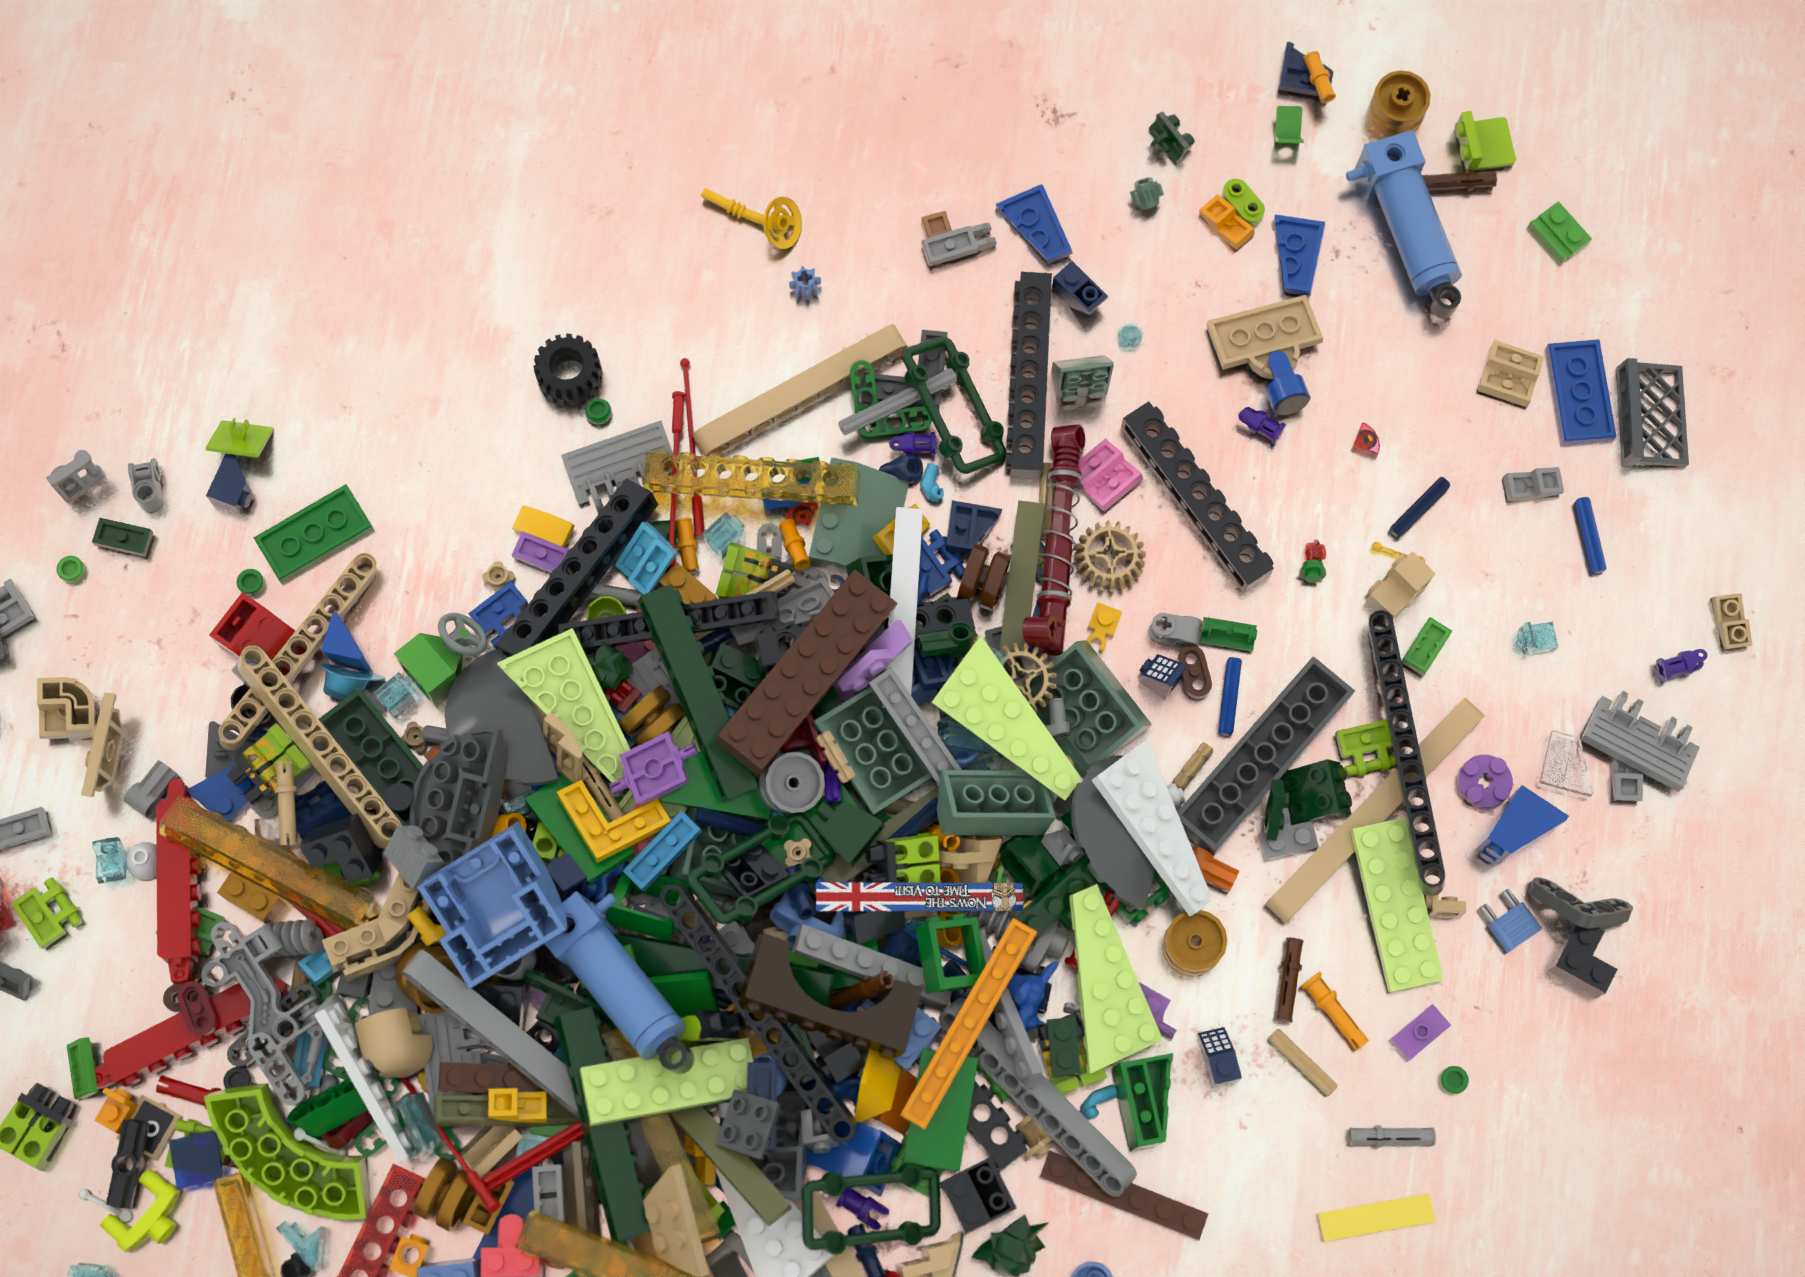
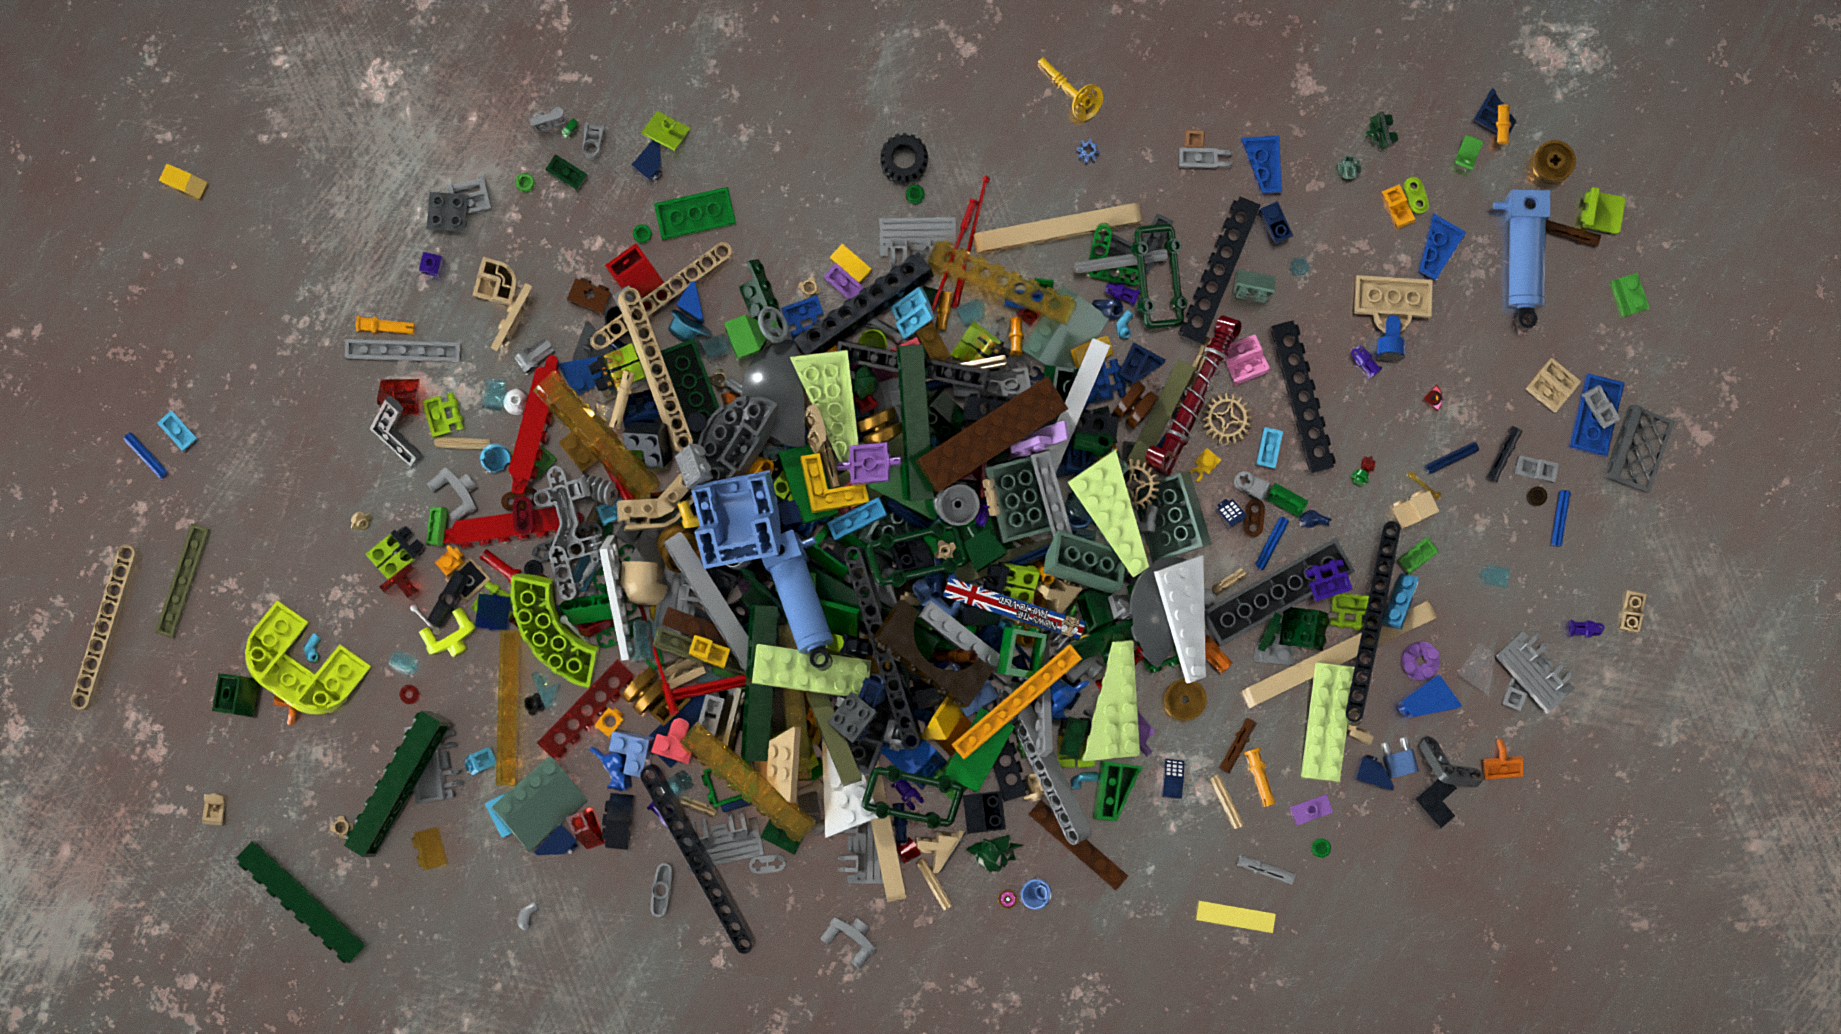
camera: 20 degrees right, 10 degrees up
none -> clear red bracket [379,563,419,601]
none -> light grey connector [426,467,477,521]
none -> tan axle [434,437,491,450]
none -> medium azure hair [480,443,511,472]
none -> green tile [561,118,579,137]
none -> reddish brown brick [567,277,612,316]
none -> dark green bracket [739,259,783,330]
none -> medium azure plate [1256,427,1283,469]
none -> dark blue animal [1299,510,1332,528]
none -> dark purple plate [1305,559,1353,602]
none -> dark blue slope [1354,755,1394,791]
none -> dark azure plate [1382,573,1420,630]
none -> orange plate [1483,739,1523,780]
none -> black pin [1487,426,1523,483]
none -> dark brown plate [1528,486,1547,506]
none -> light grey slope [1582,385,1620,429]

